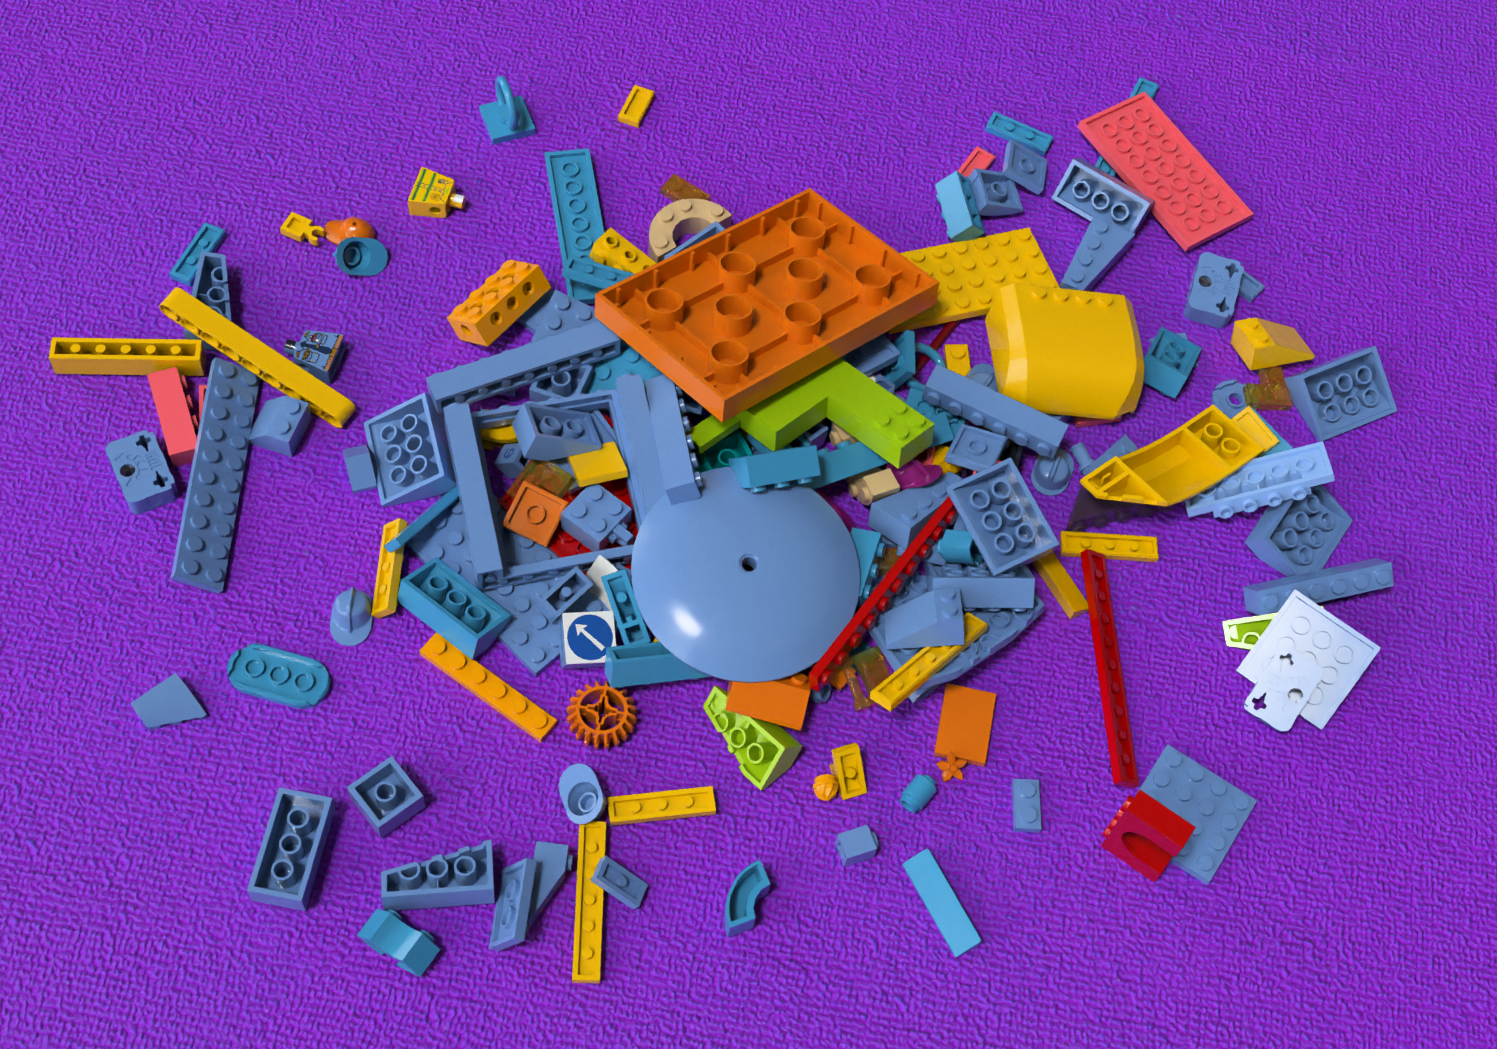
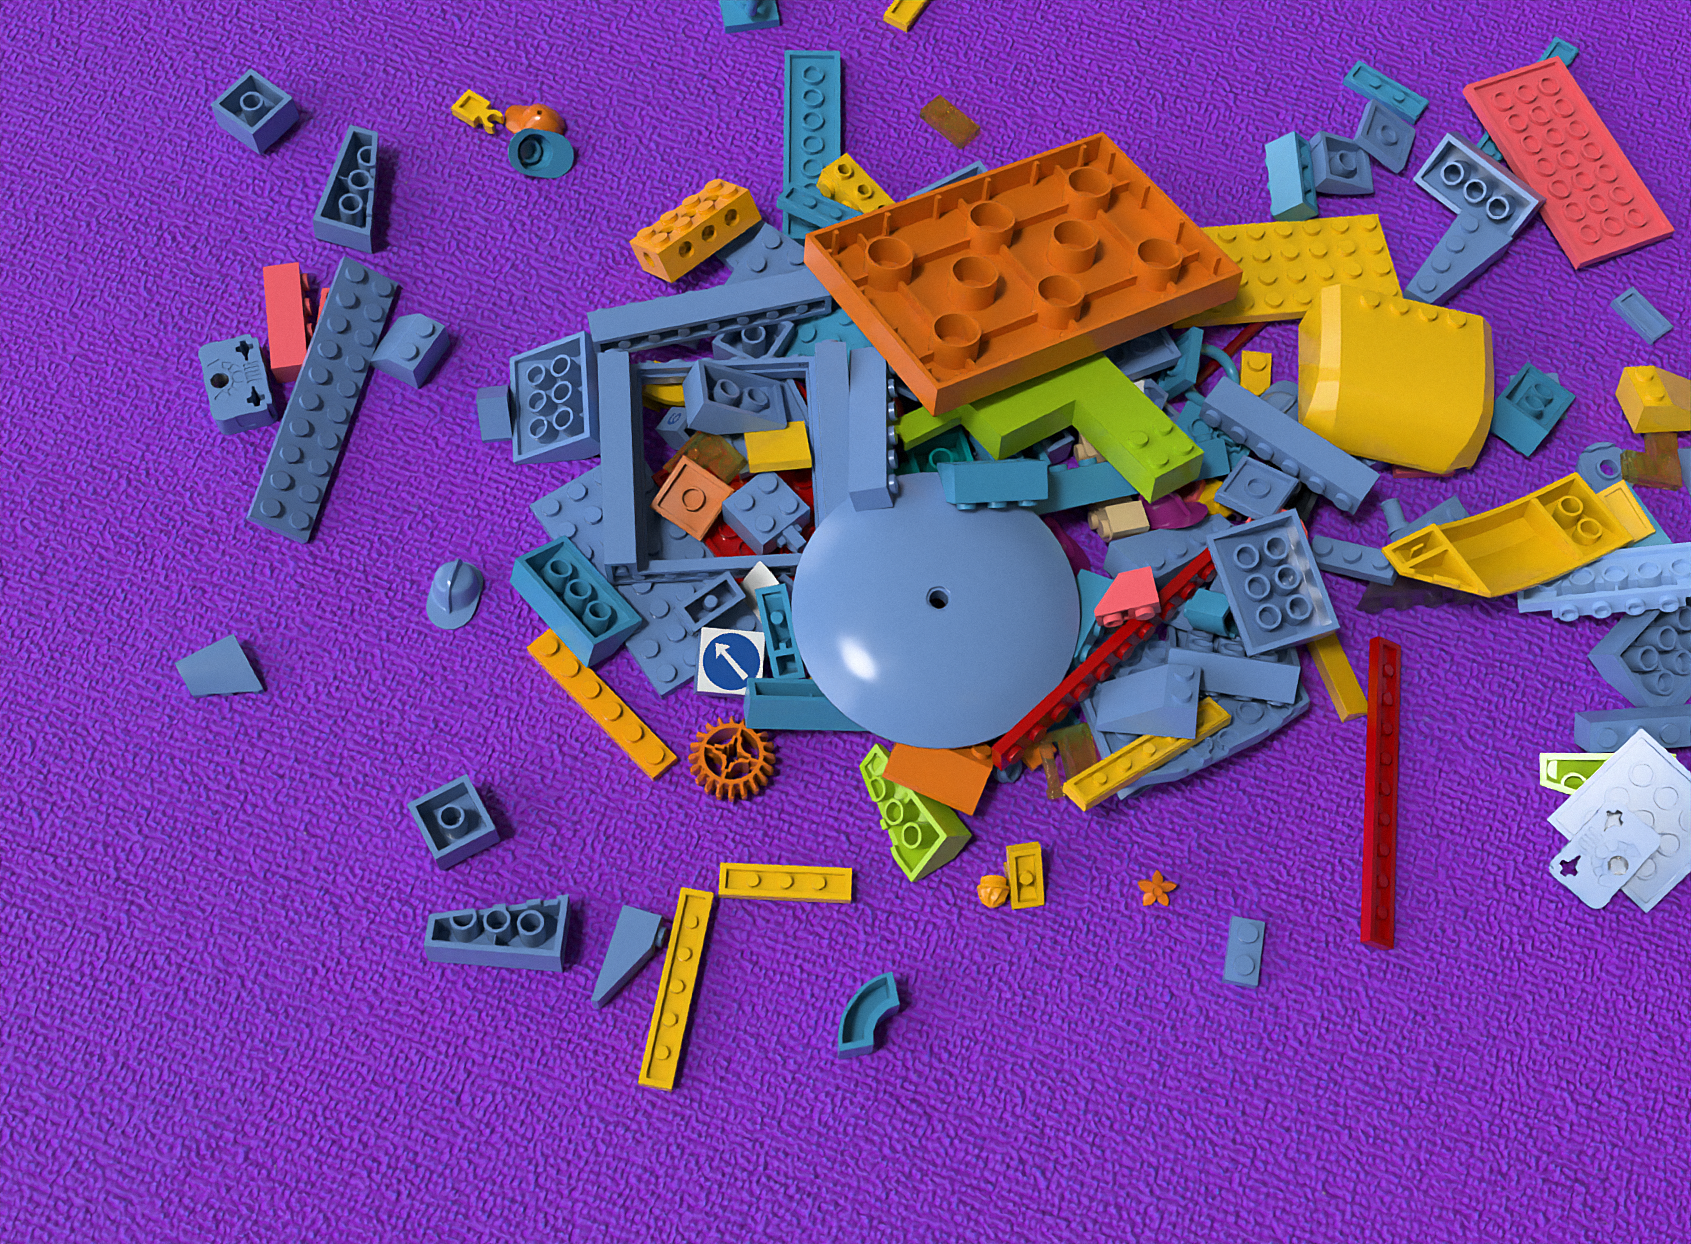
camera: 15 degrees right, 5 degrees up
yellow brick [49,337,206,376] -> none
yellow beam [159,287,356,428] -> none
dark azure tile [169,222,227,287] -> none
dark azure tile [227,644,331,709] -> none
medium blue brick [247,787,336,911] -> none
medium blue torso [284,330,346,384] -> none
dark azure brick [357,908,440,977] -> none
yellow plate [371,518,407,619] -> none
dark azure tile [384,486,459,553] -> none
yellow torso [408,167,466,218] -> none
medium blue plate [489,858,537,951] -> none
medium blue piece [559,763,606,825] -> none
medium blue plate [591,856,648,909] -> none
tan brick [648,199,732,263] -> none
medium blue brick [835,825,879,867] -> none
dark azure brick [899,774,937,814] -> none
dark azure slope [902,848,982,958] -> none
orange tile [933,683,996,767] -> none
coral tile [958,146,996,177] -> none
medium blue piece [1031,448,1074,496] -> none
yellow tile [1059,531,1159,562] -> none
red arch [1101,790,1196,882] -> none
medium blue plate [1135,744,1257,885] -> none
medium blue axle [1183,252,1244,329] -> none
none -> medium blue brick [211,68,300,155]
none -> coral slope [1094,566,1161,628]
none -> medium blue plate [1310,535,1399,586]

